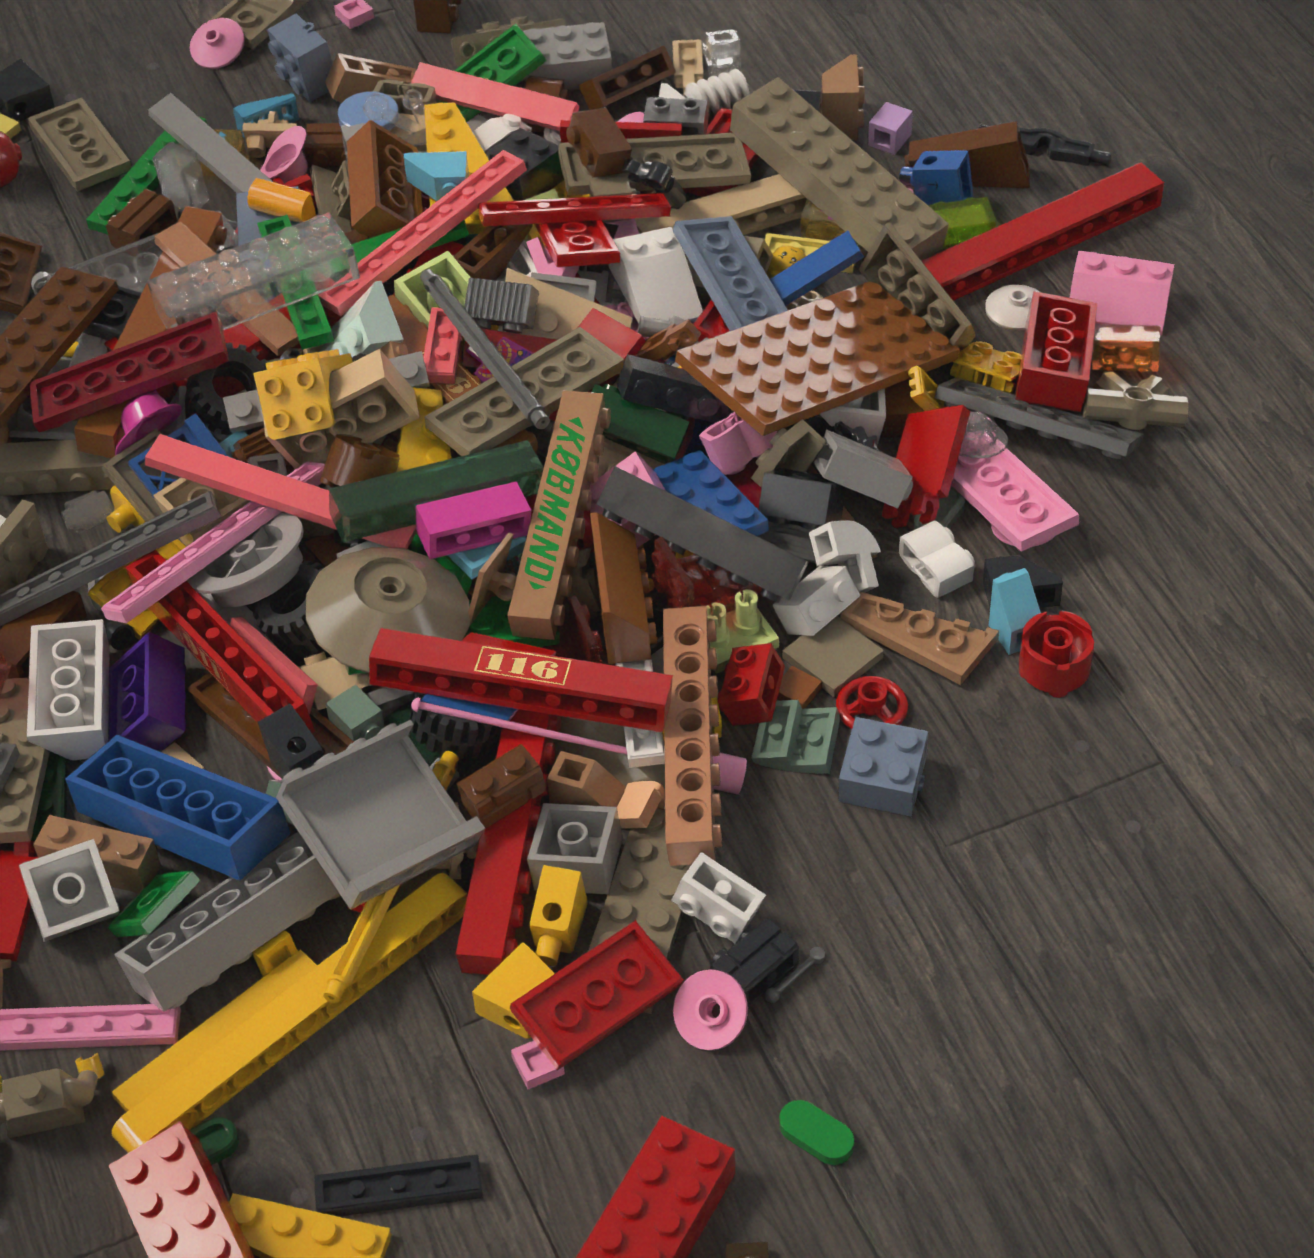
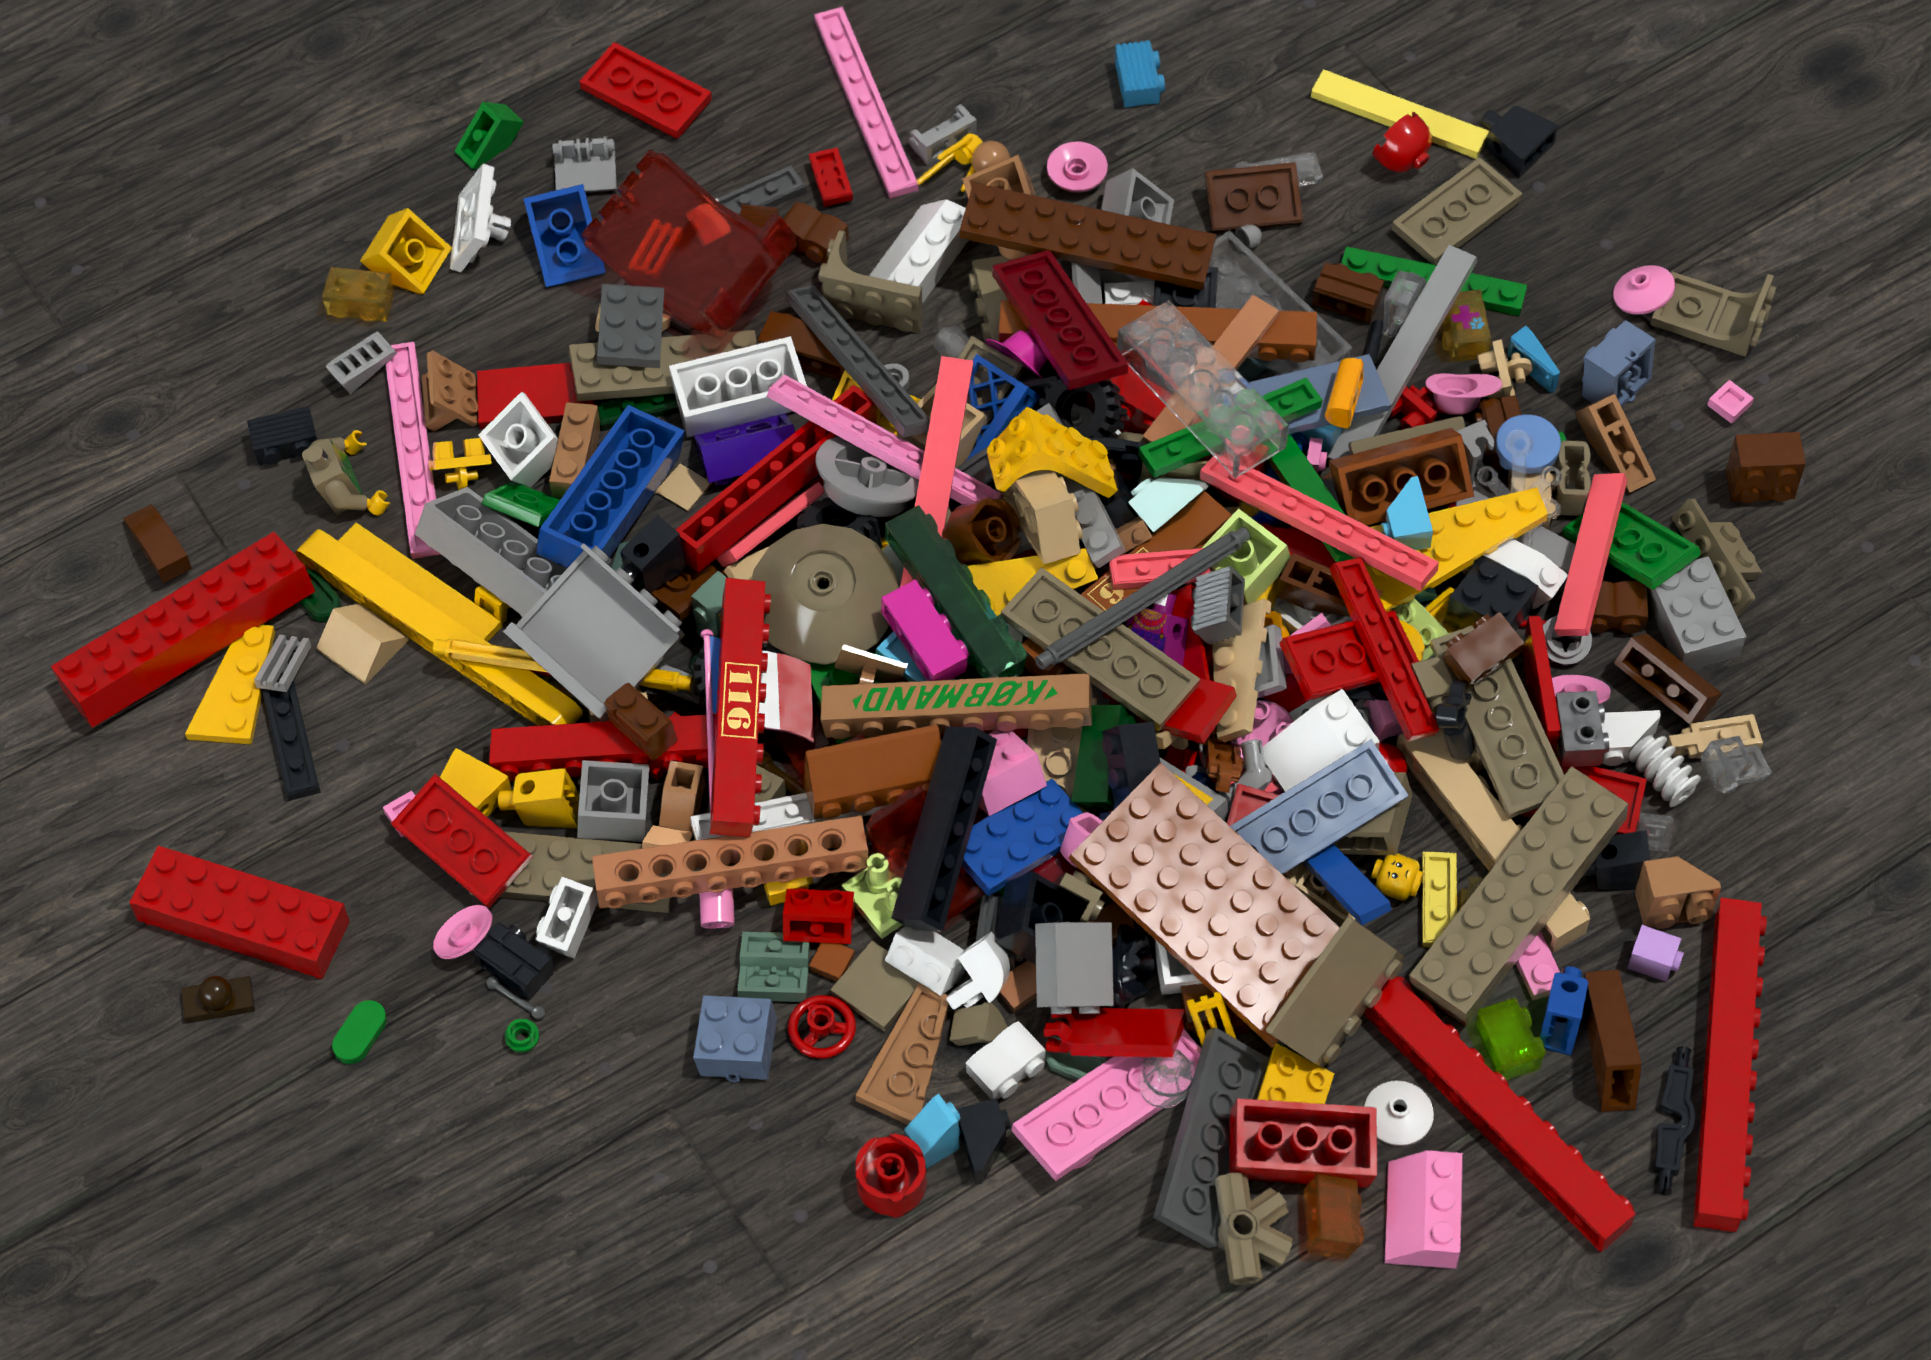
camera: 80 degrees right, 10 degrees up
none -> light grey tile [254,634,312,692]
none -> tan slope [316,603,409,685]
none -> yellow hips [428,438,492,490]
none -> green plate [505,1019,540,1053]
none -> dark tan tile [950,1002,1008,1046]
none -> red brick [1693,897,1767,1232]

